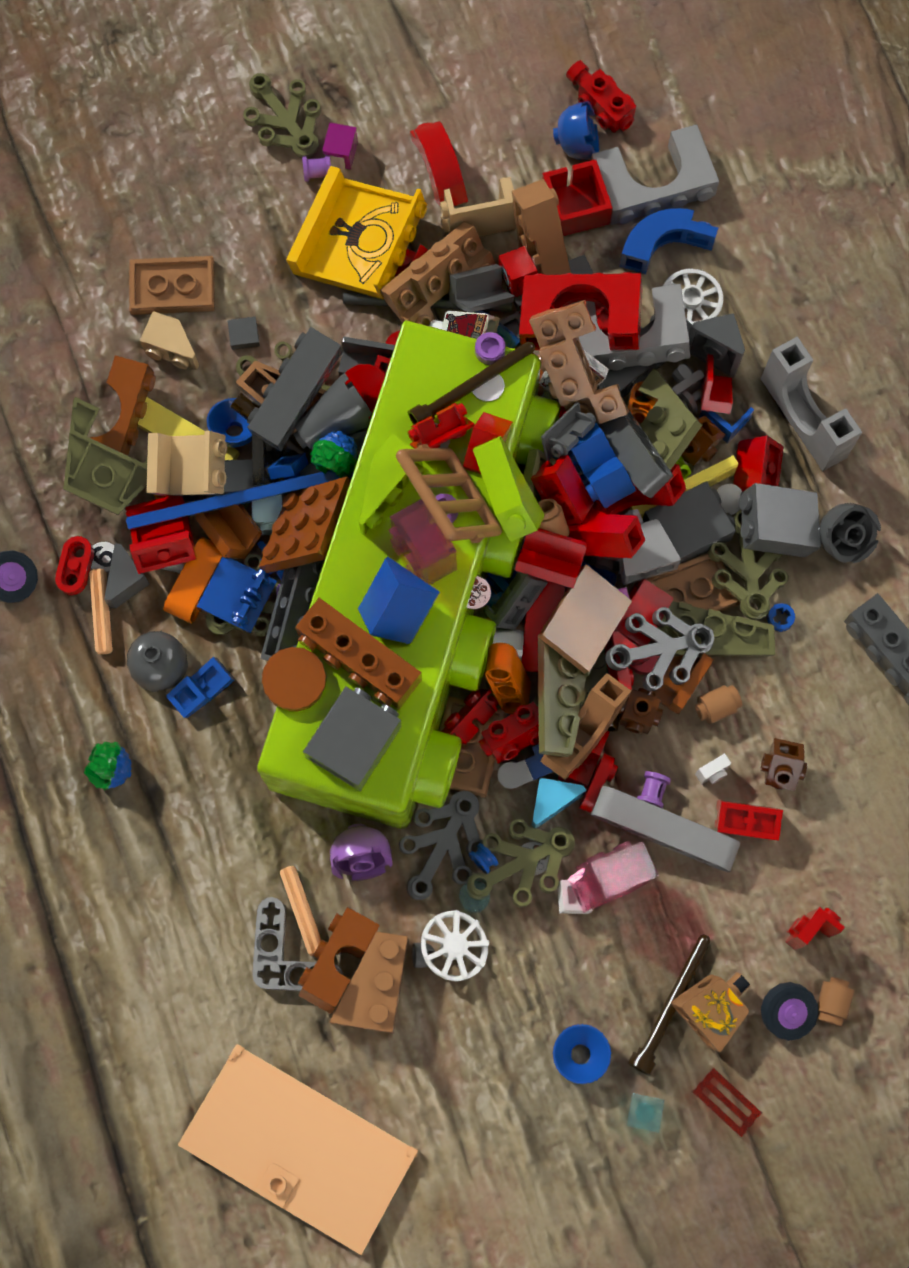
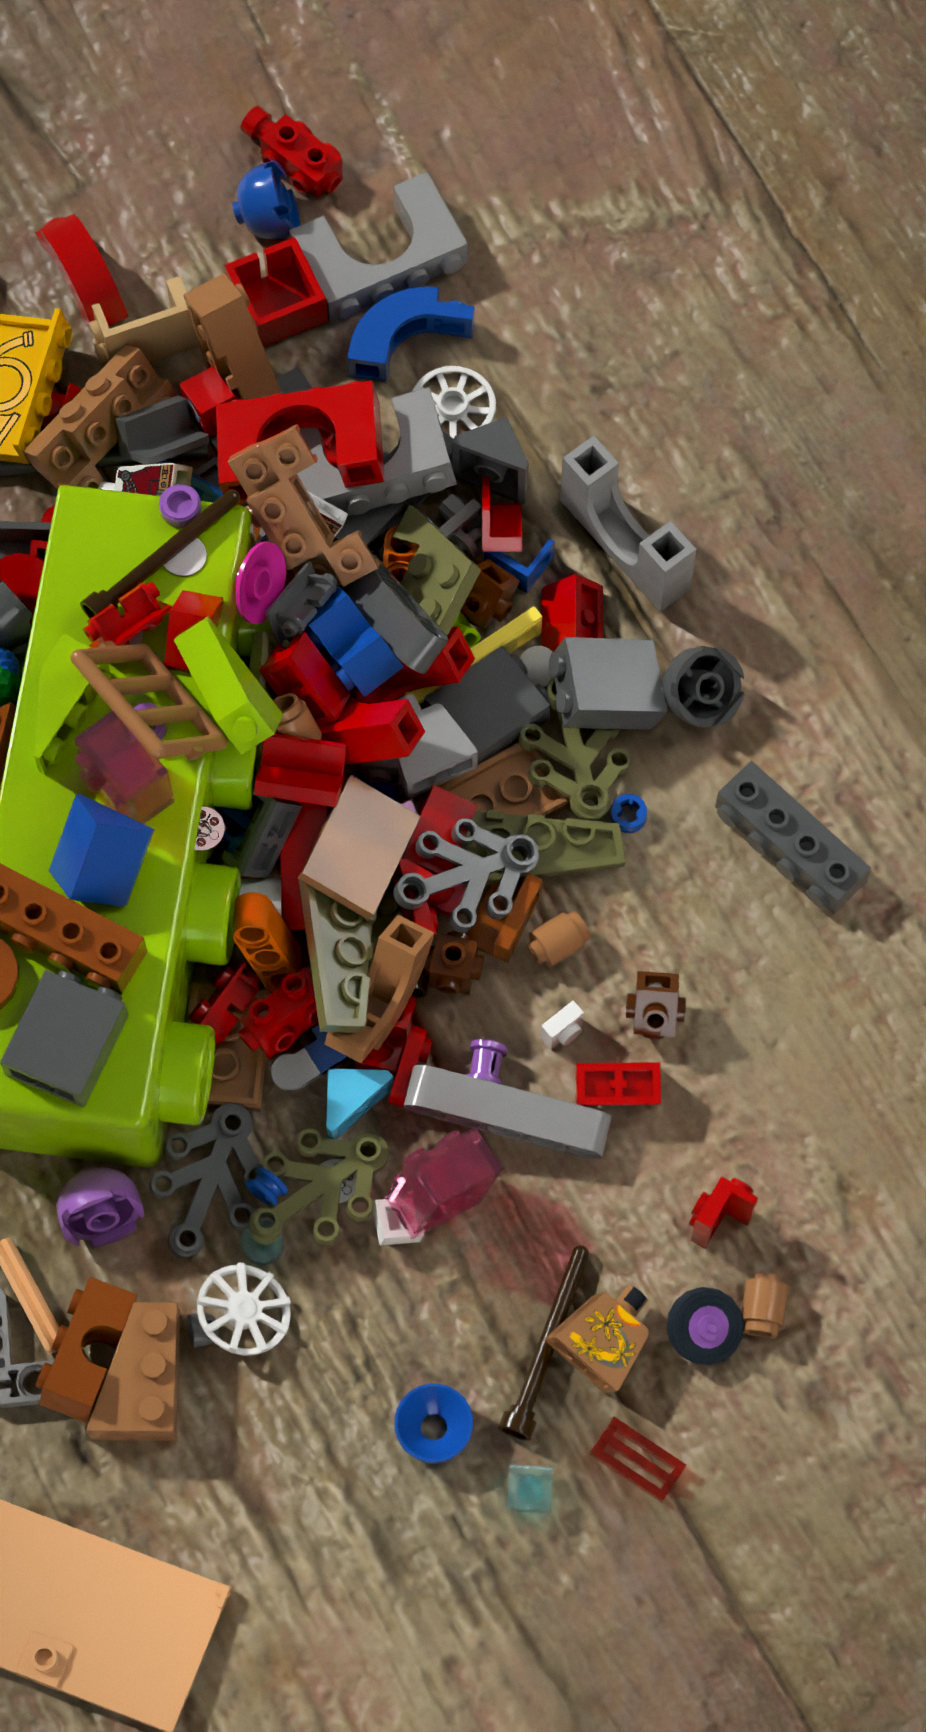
camera: 10 degrees left, 5 degrees down
none -> dark pink dish [235,542,286,624]

